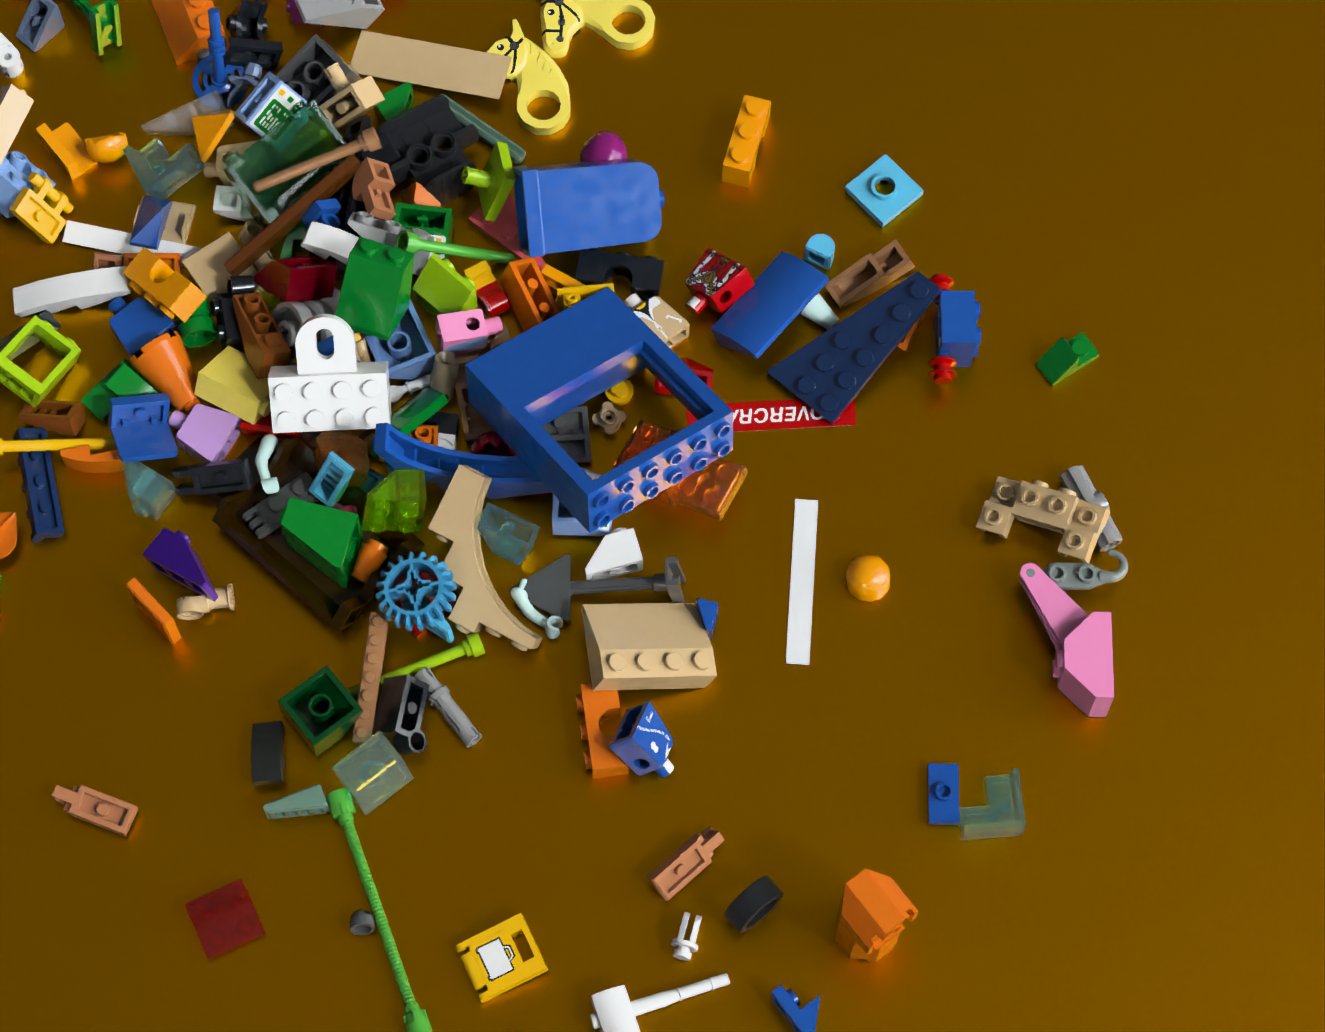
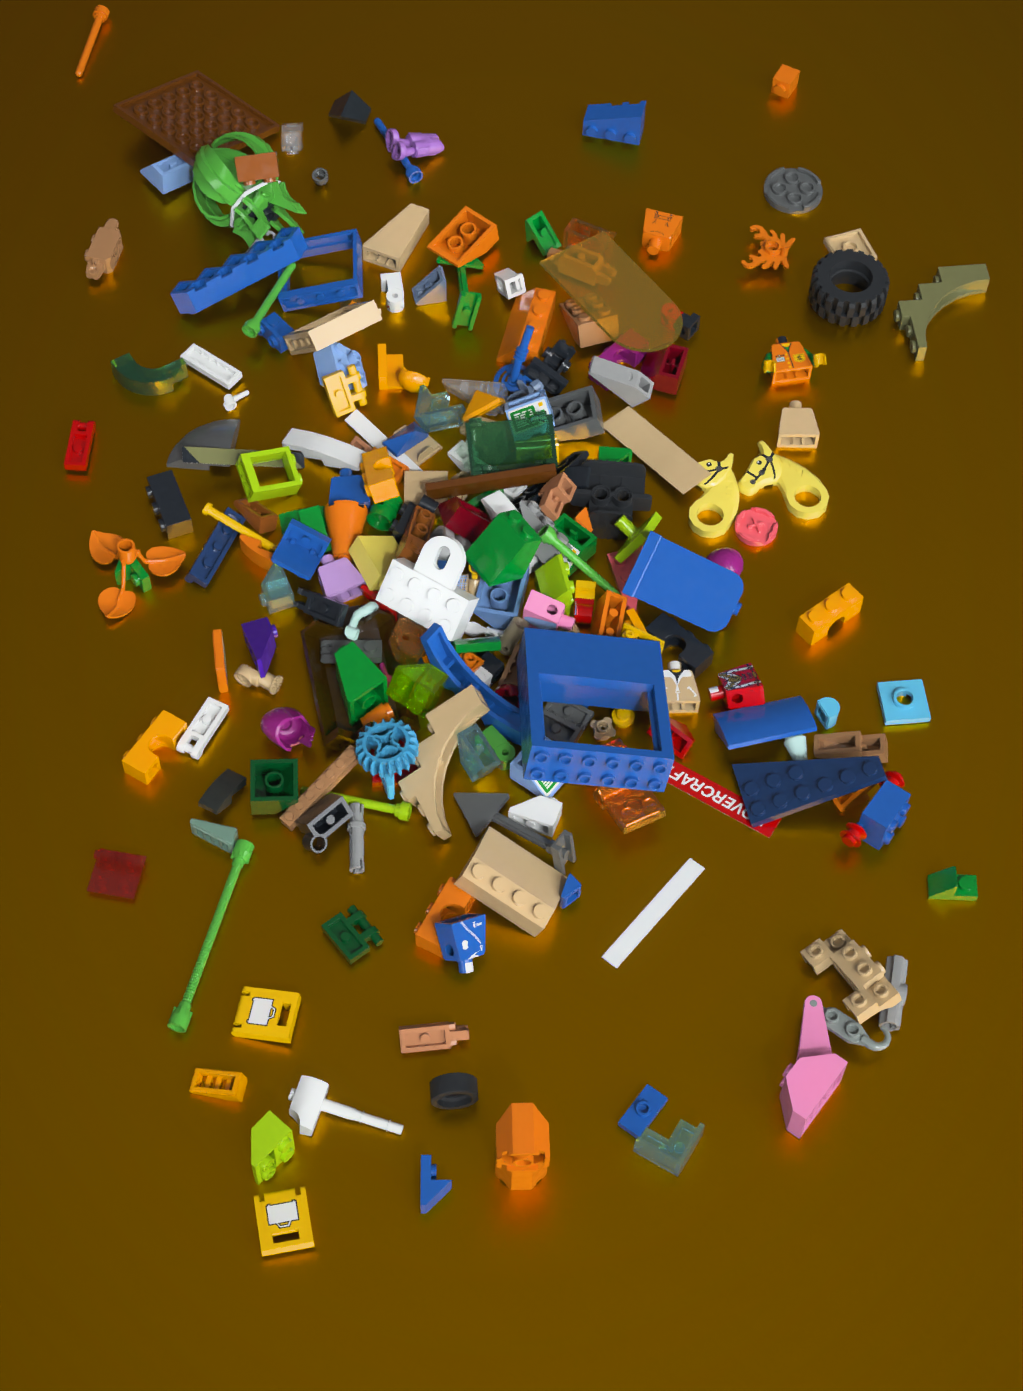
camera: 35 degrees right, 10 degrees down
nougat hinge [51,785,138,837] -> none
medium nougat piece [252,127,382,192] -> none
blue tile [302,198,341,228] -> none
medium azure slope [308,451,355,507] -> none
tan brick [316,62,385,131] -> none
clear light blue slope [331,730,414,815] -> none
dark grey hinge [350,909,375,935] -> none
sand green axle [440,94,526,164] -> none
light aqua piece [510,578,563,639] -> none
white arm [671,911,702,961] -> none
light orange hair [846,554,890,602] -> none
none -> light orange arch [122,710,187,785]
none -> white plate [176,697,229,760]
none -> magenta helmet [261,707,315,751]
none -> dark green plate [321,905,384,965]
none -> bright green leg [474,725,516,770]
none -> coral tile [734,507,778,547]

